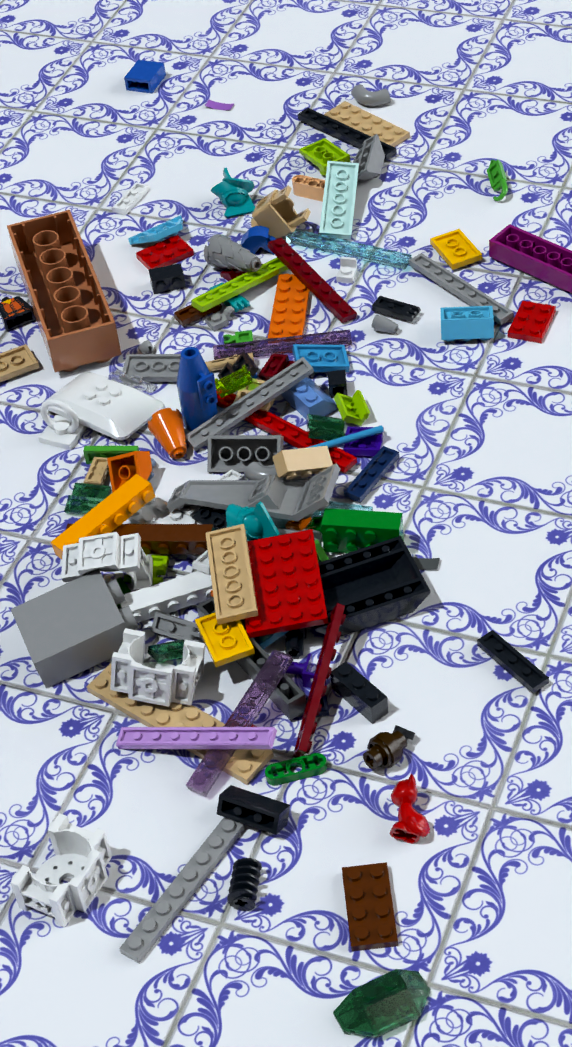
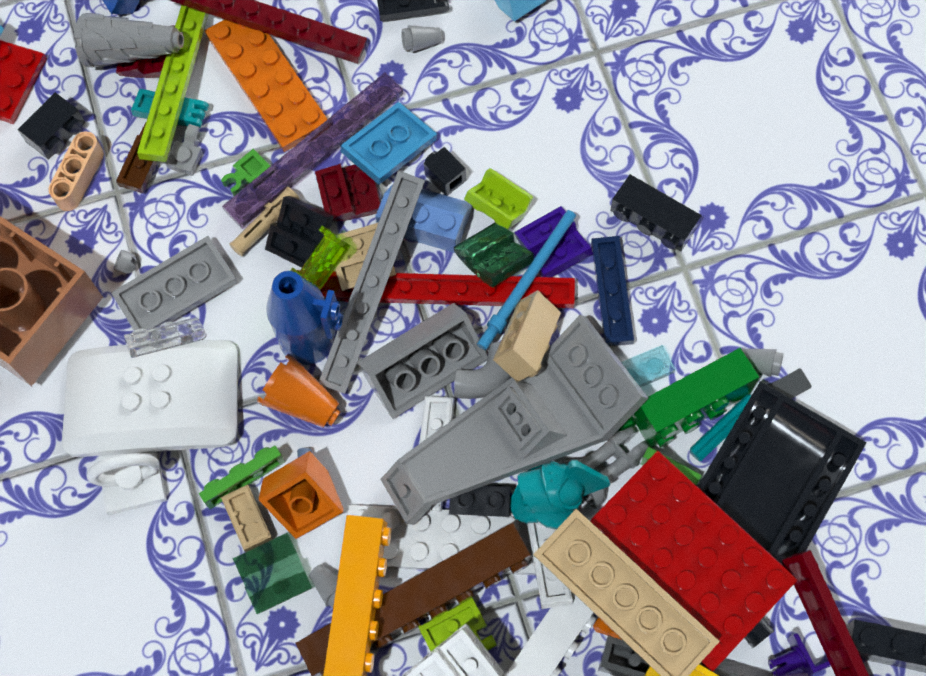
camera: 40 degrees left, 25 degrees up
none -> light nougat beam [48,131,104,211]
none -> black brick [610,174,702,252]
none -> light grey cone [742,348,783,377]

